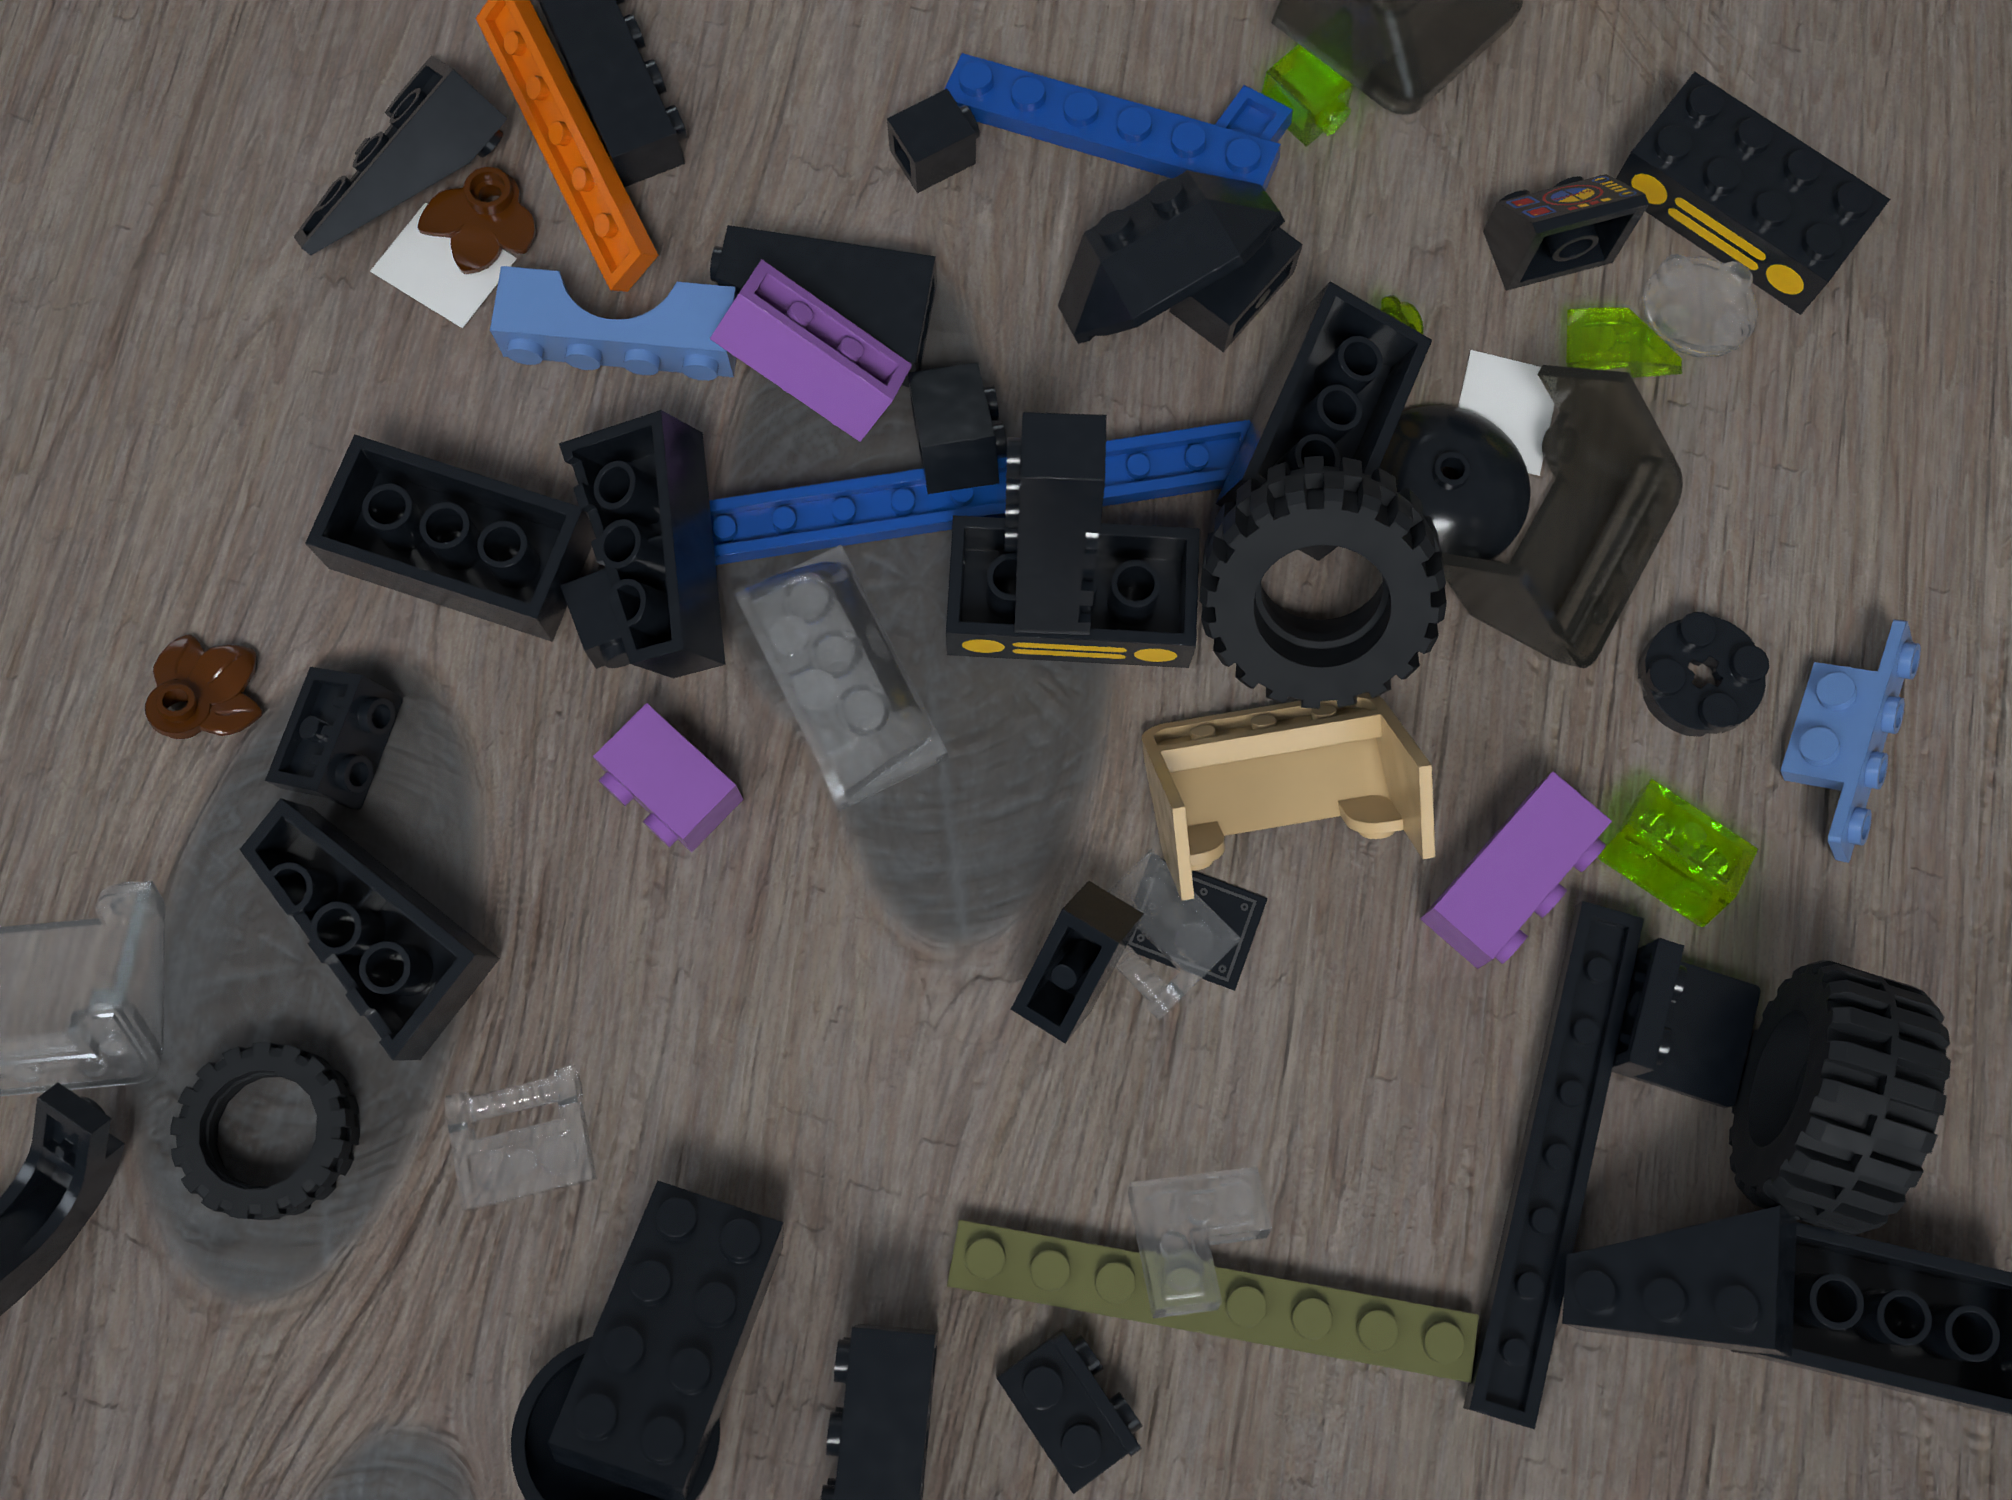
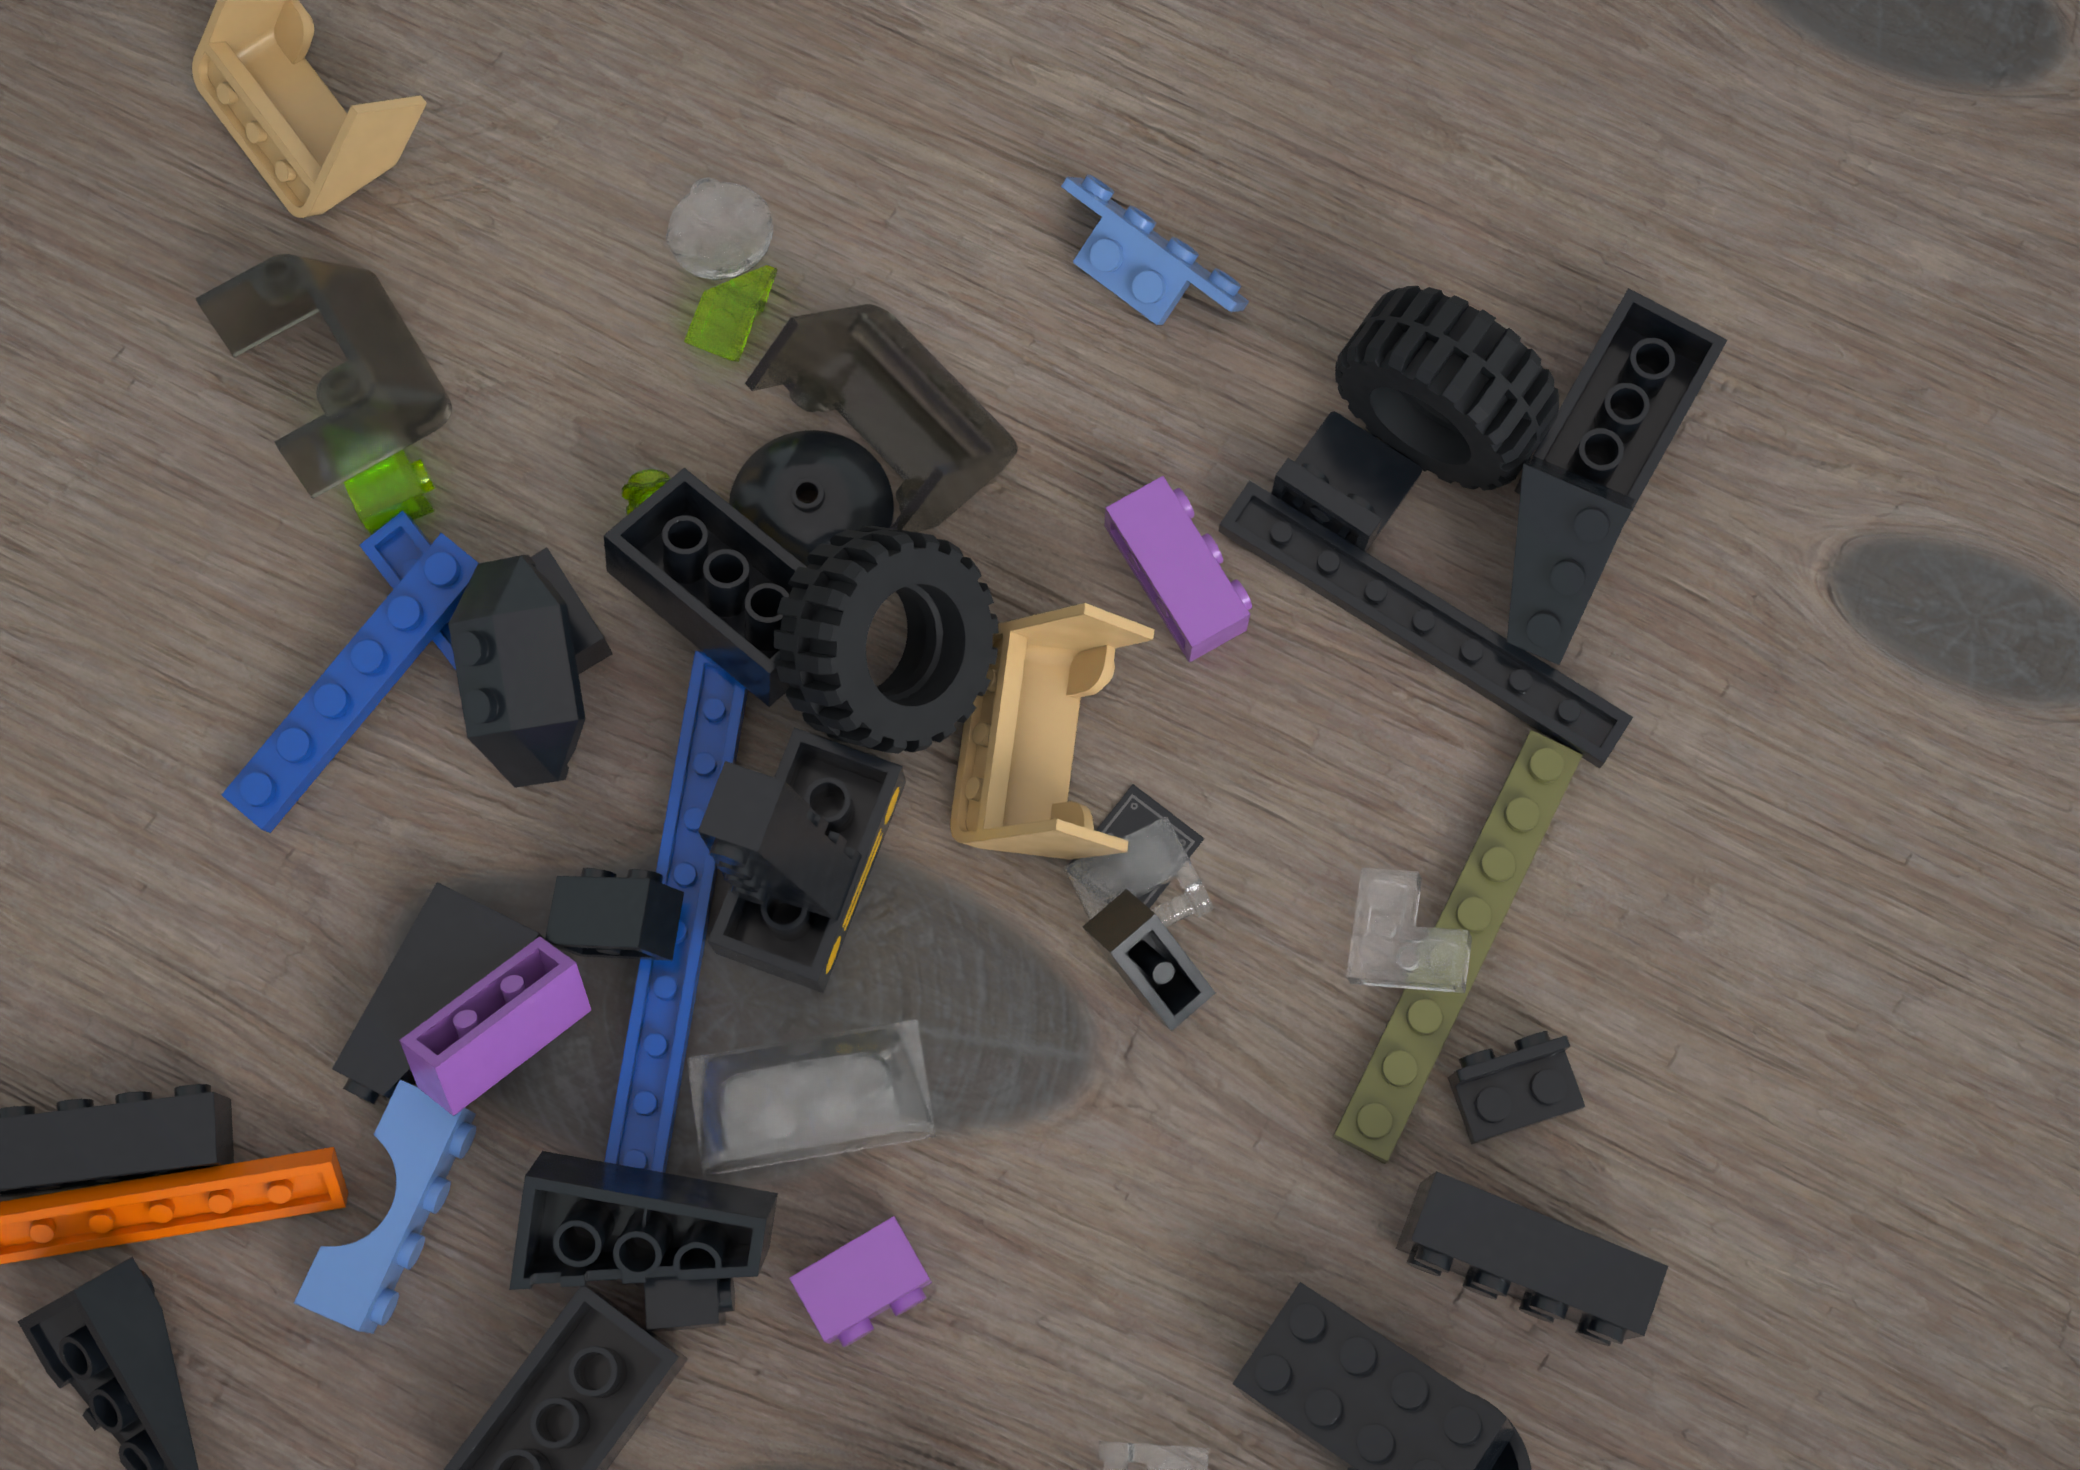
camera: 70 degrees left, 0 degrees up
white sticker [370,202,517,329] -> none
reddish brown plate [418,167,535,274] -> none
black brick [887,88,980,193] -> none
white sticker [1458,350,1561,476] -> none
black slope [1483,174,1649,291] -> none
clear neon green bracket [1598,778,1758,927] -> none
black brick [1616,71,1890,315] -> none
black plate [1638,612,1769,737] -> none

